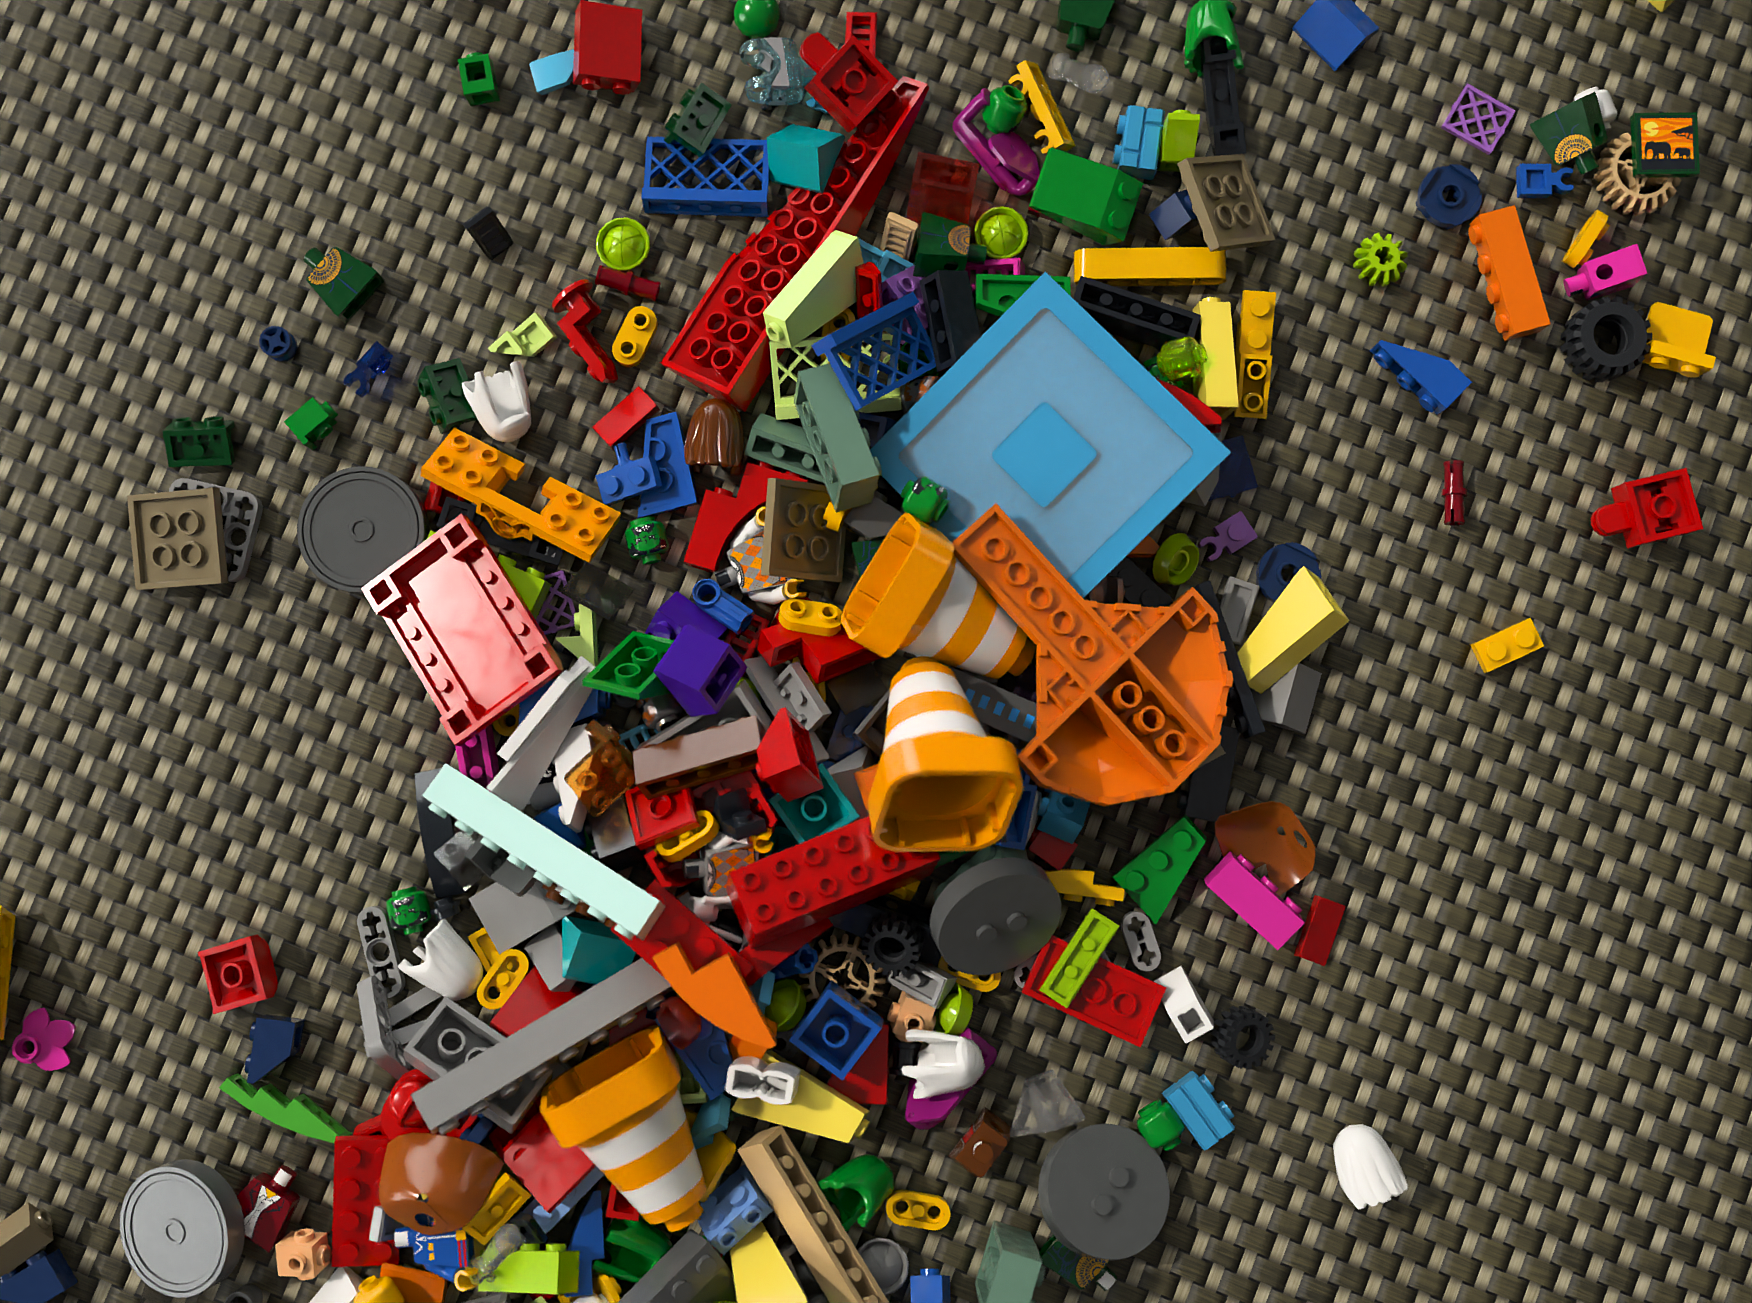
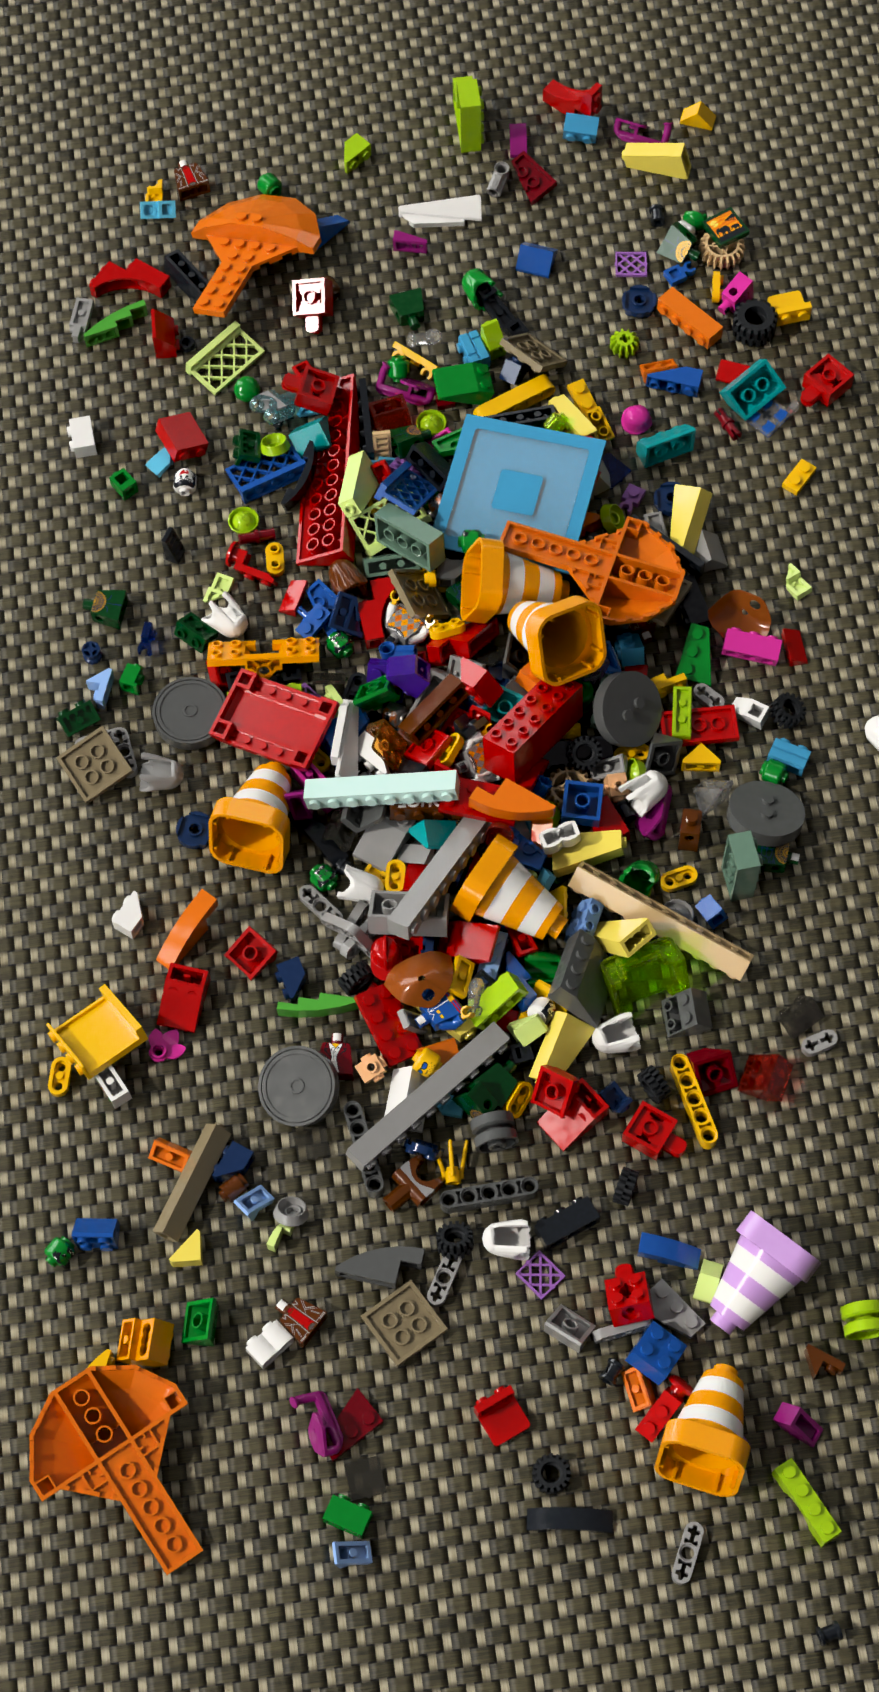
camera: 25 degrees left, 20 degrees down
none -> light blue slope [86,668,115,710]
none -> white slope [112,891,144,939]
none -> light grey hair [139,752,184,792]
none -> orange slope [156,889,218,970]
none -> red slope [157,963,211,1033]
none -> head [173,468,197,496]
none -> dark blue plate [176,811,210,849]
none -> light orange cone [208,761,291,874]
none -> lime hat [260,433,291,457]
none -> black slope [281,440,317,511]
none -> magenta slope [284,789,313,821]
none -> dark blue wing [327,591,363,638]
none -> black tyre [338,961,375,996]
none -> black plate [343,672,367,700]
none -> black plate [357,378,374,460]
none -> dark pink helmet [621,405,652,435]
none -> teal slope [636,424,696,468]
none -> orange slope [639,358,678,384]
none -> dark grey slope [645,732,683,776]
none -> black bush [649,204,666,227]
none -> yellow slope [681,743,721,772]
none -> green hair [683,210,710,231]
none -> red slope [715,359,750,384]
none -> teal slope [719,359,786,421]
none -> clear flag [746,399,800,438]
none -> yellowish green slope [786,563,812,601]

